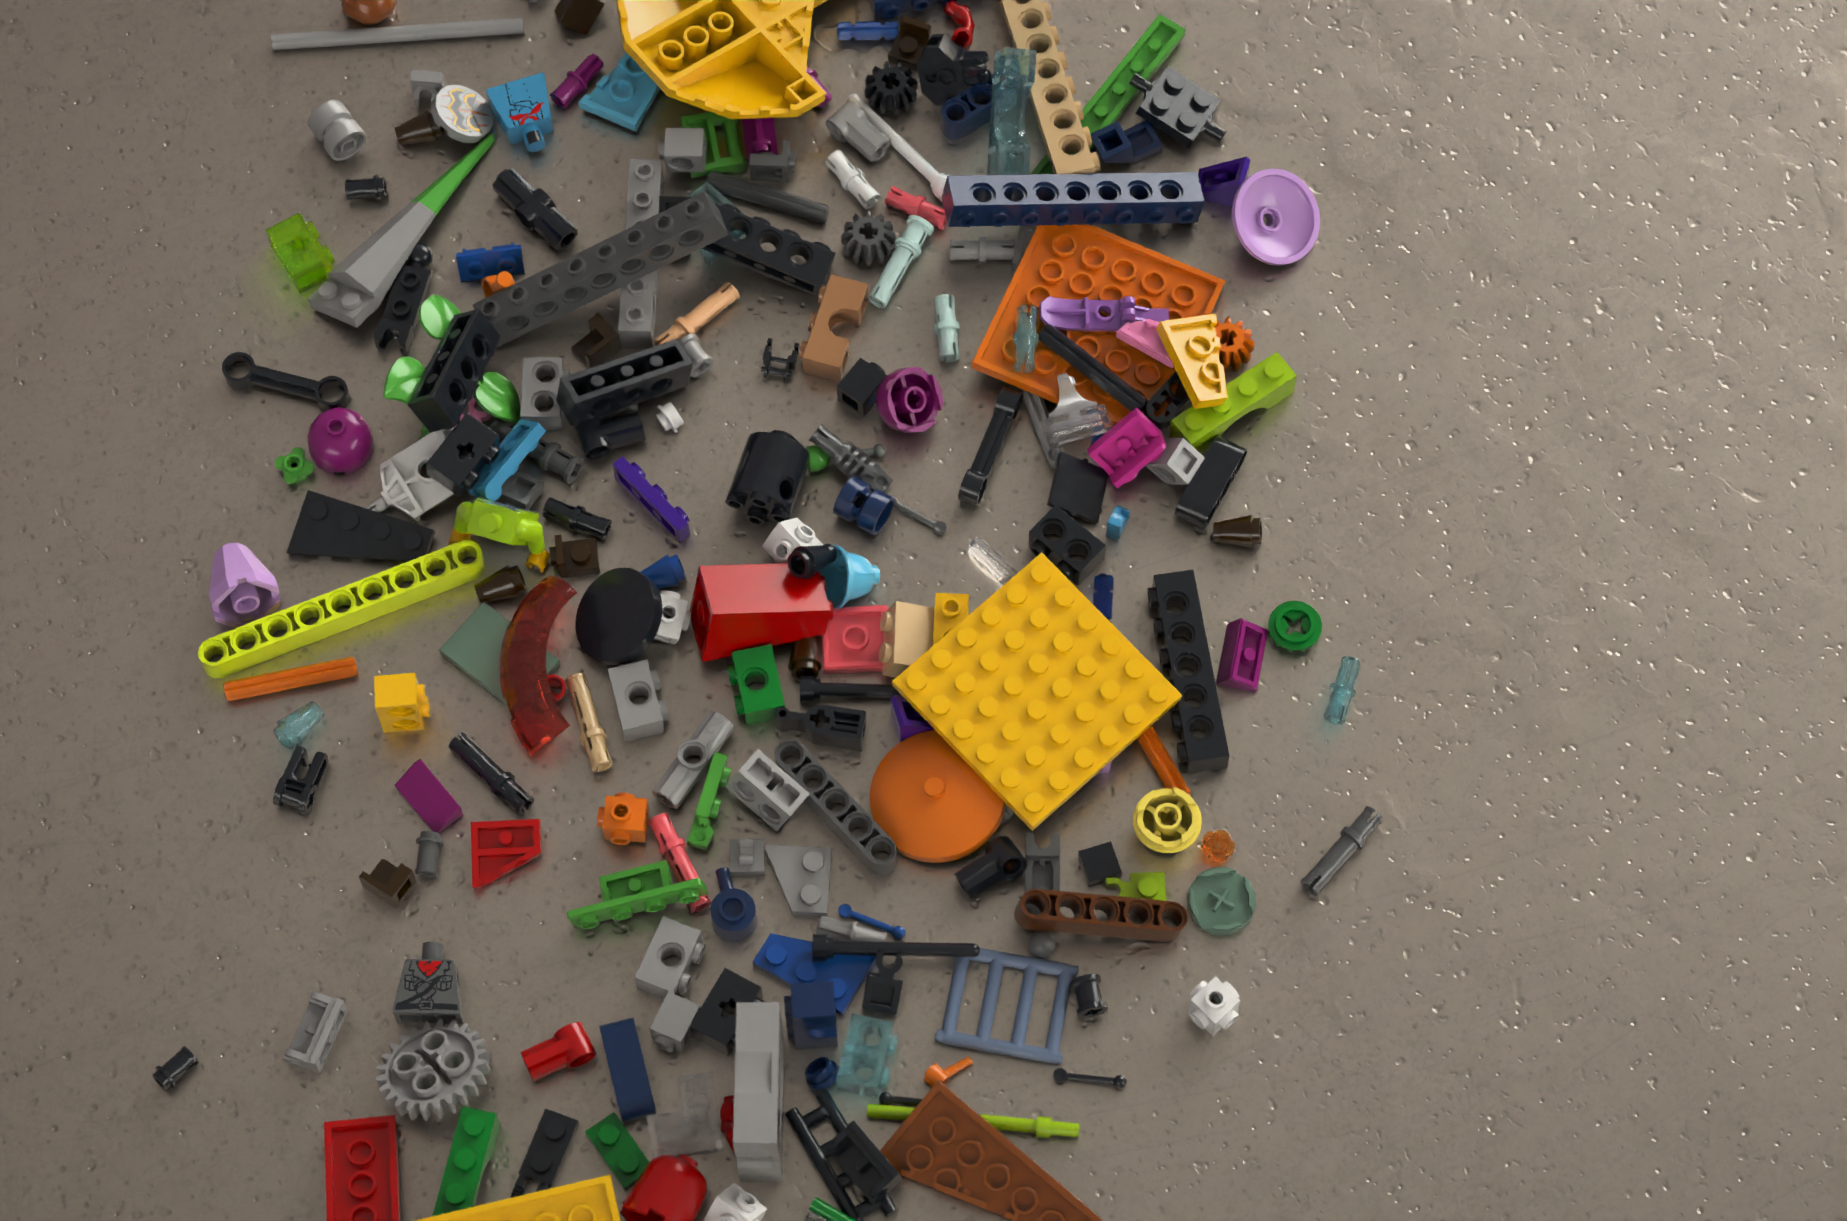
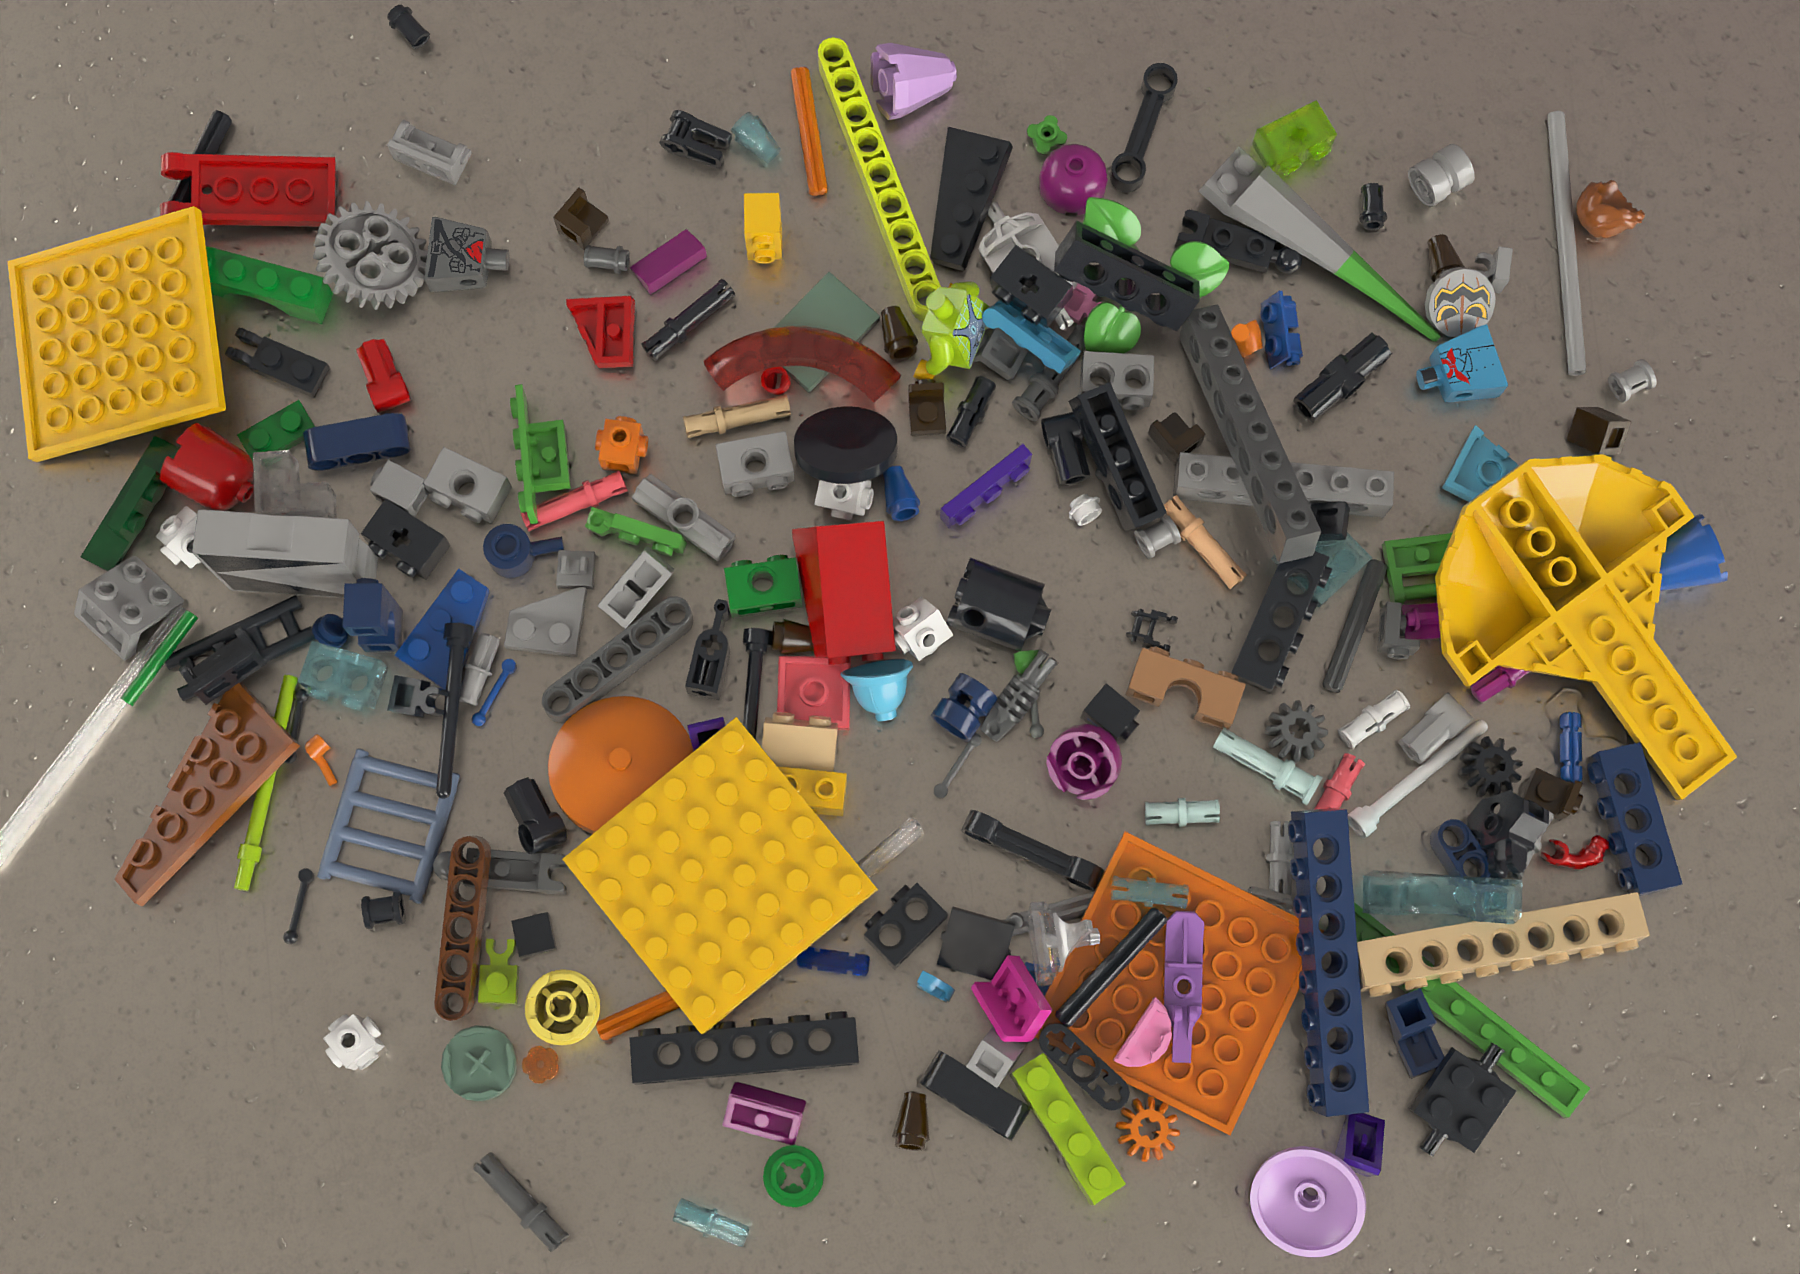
camera: 90 degrees right, 10 degrees up
magenta axle [550,54,604,109] -> none
light grey brick [659,128,707,172] -> none
black cone [788,543,837,579] -> none
yellow wing [1156,314,1228,409] -> none

